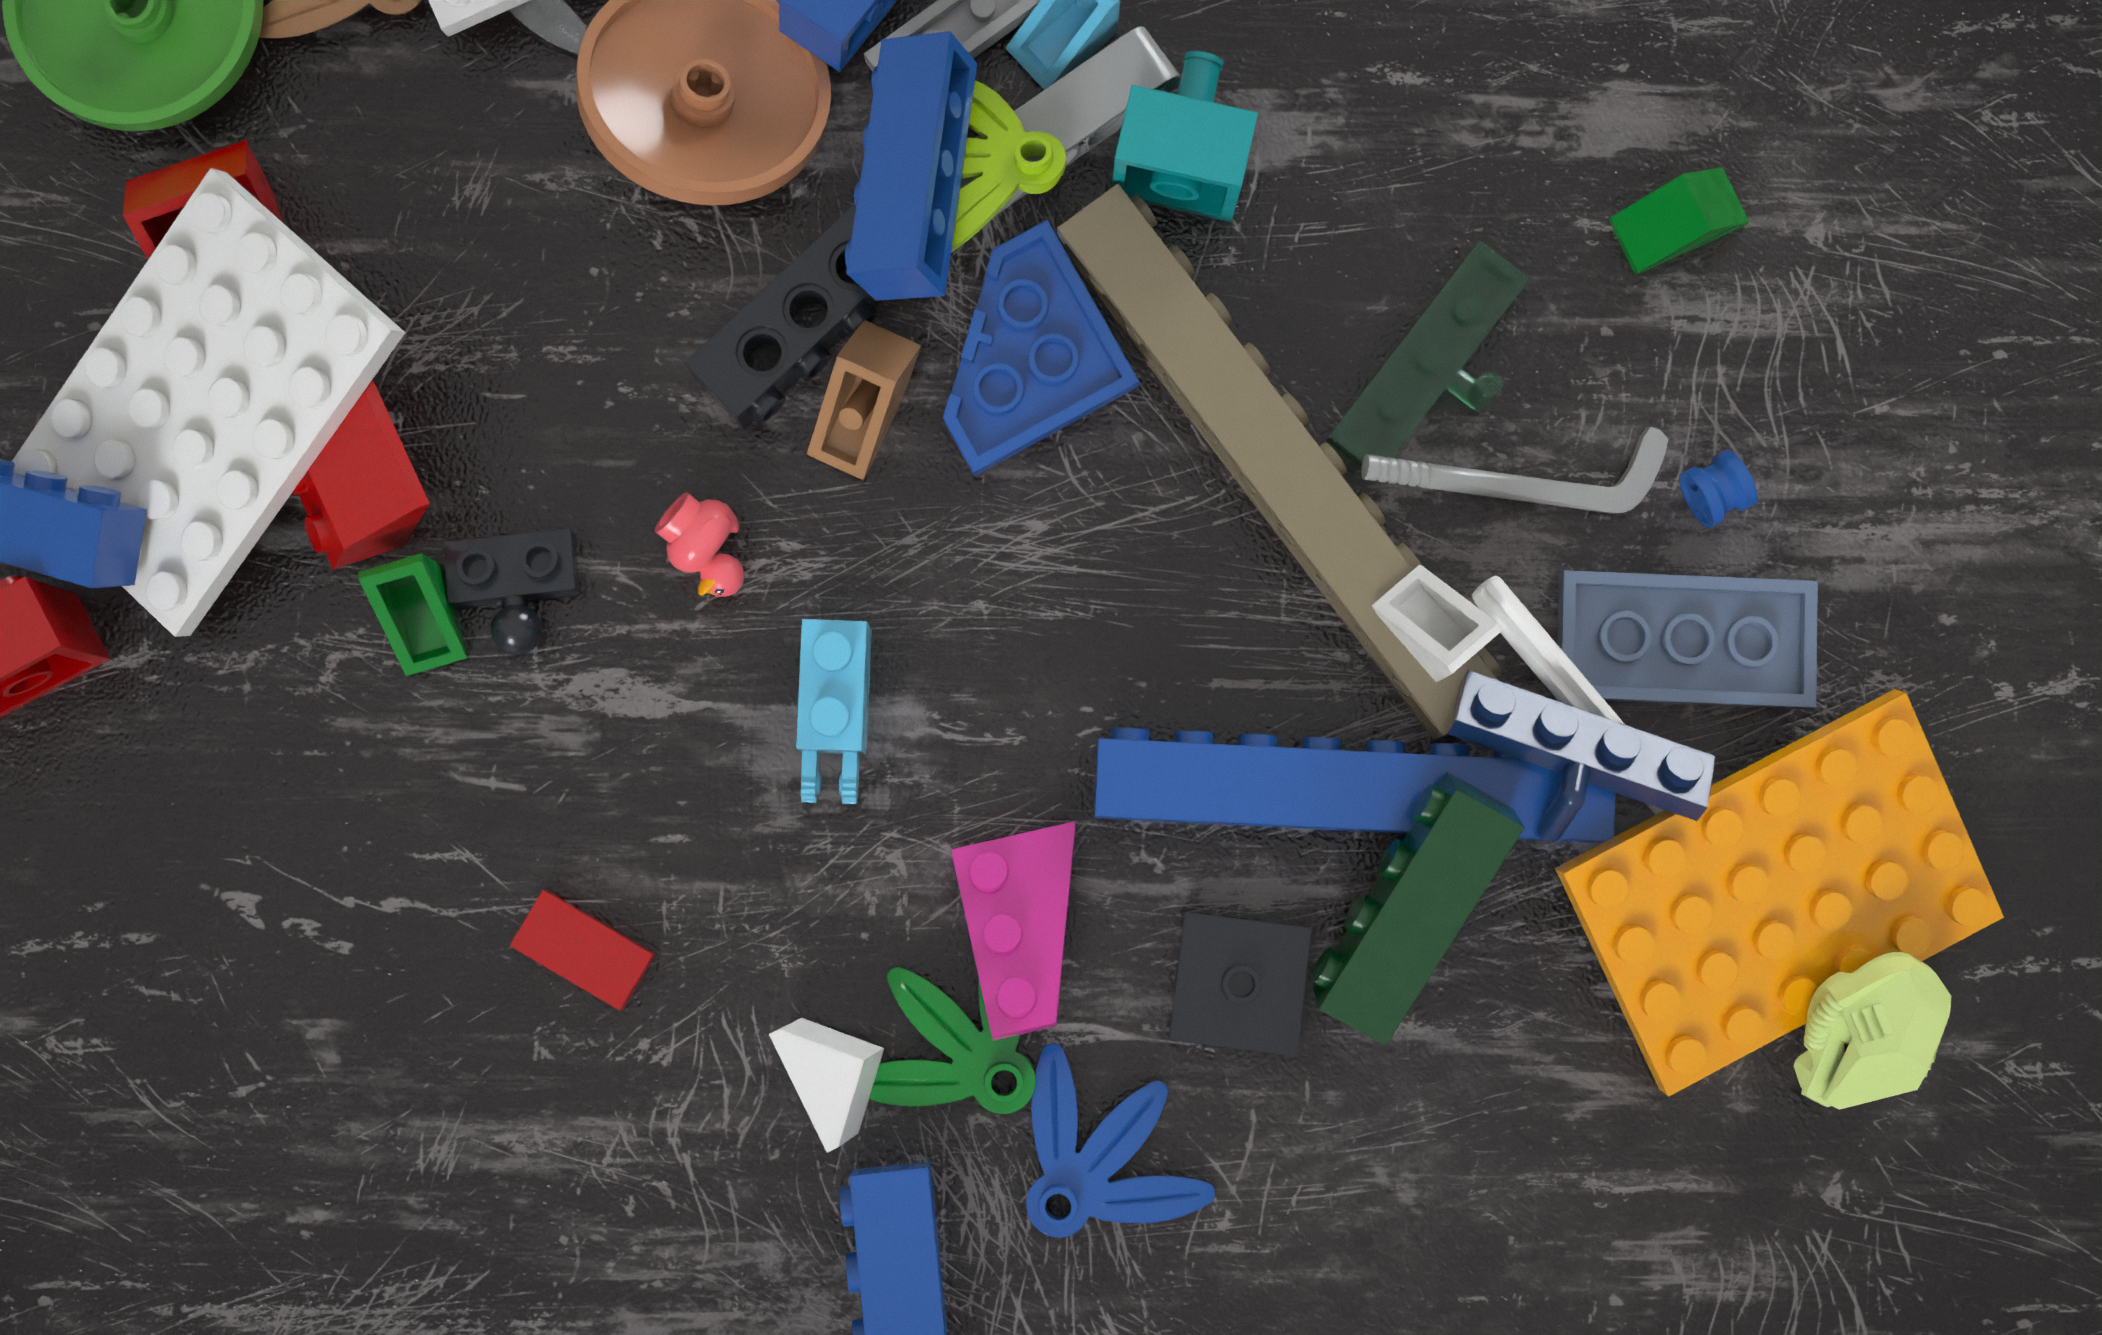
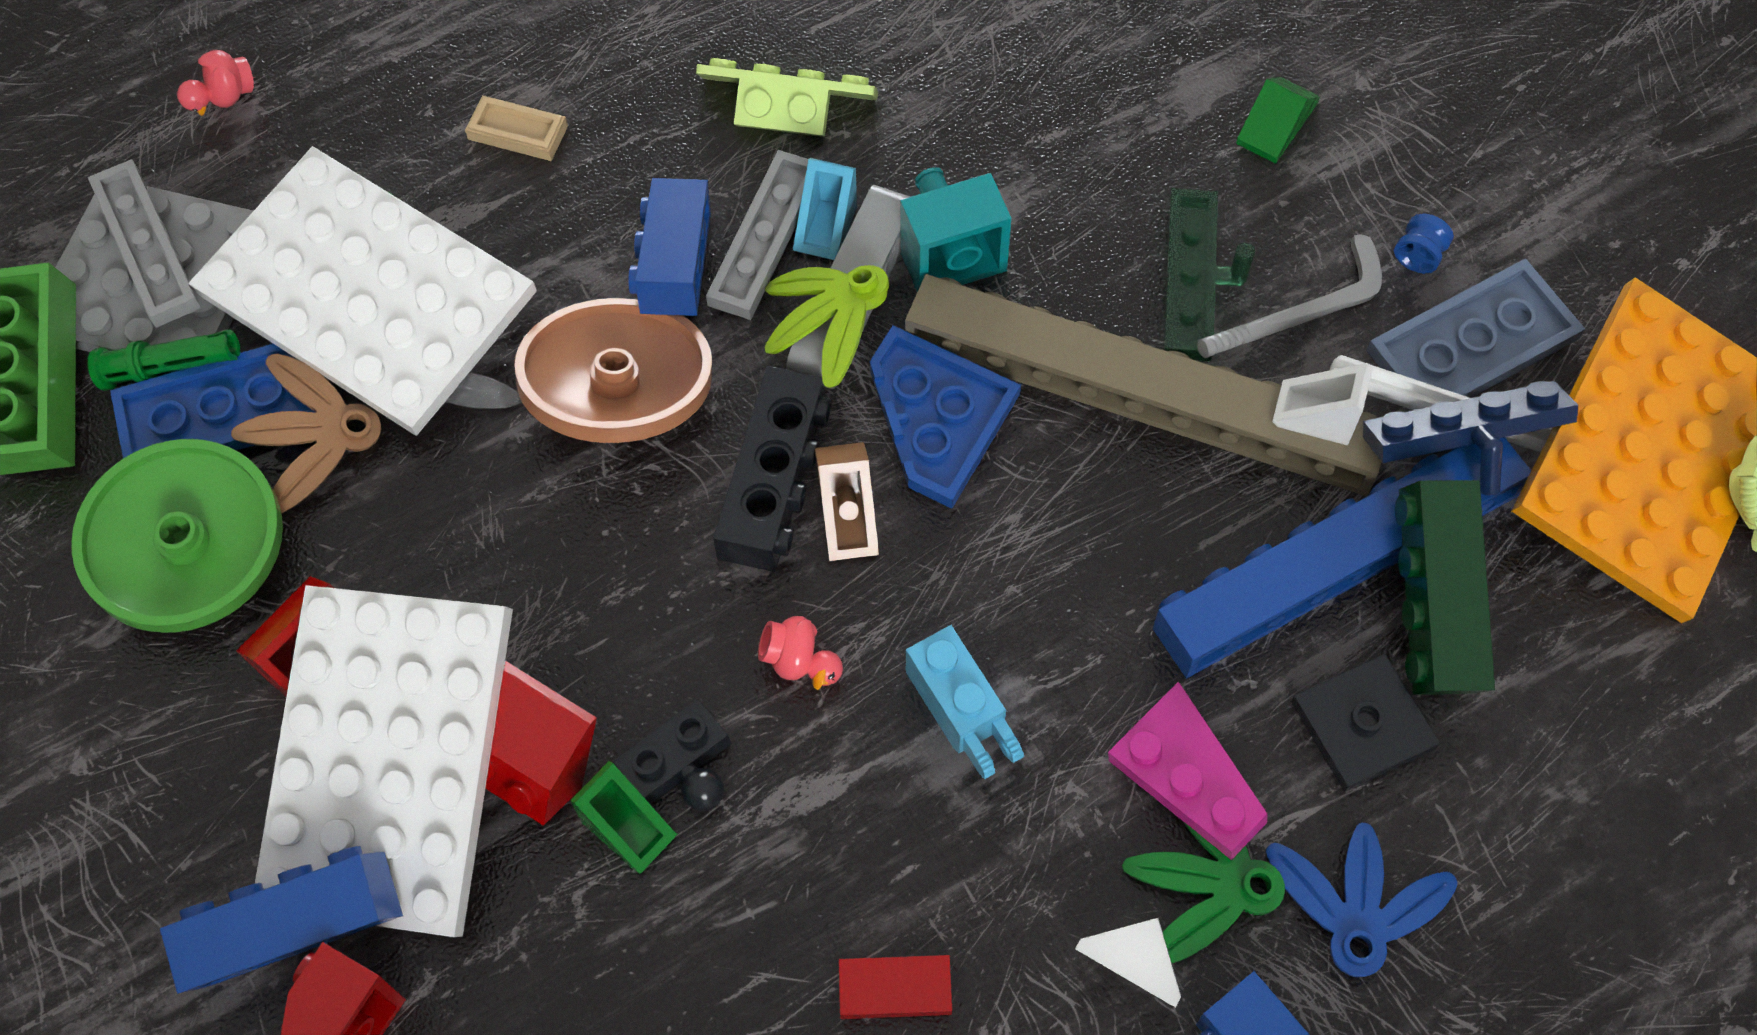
camera: 25 degrees left, 20 degrees down
blue brick [845,31,977,301] -> none

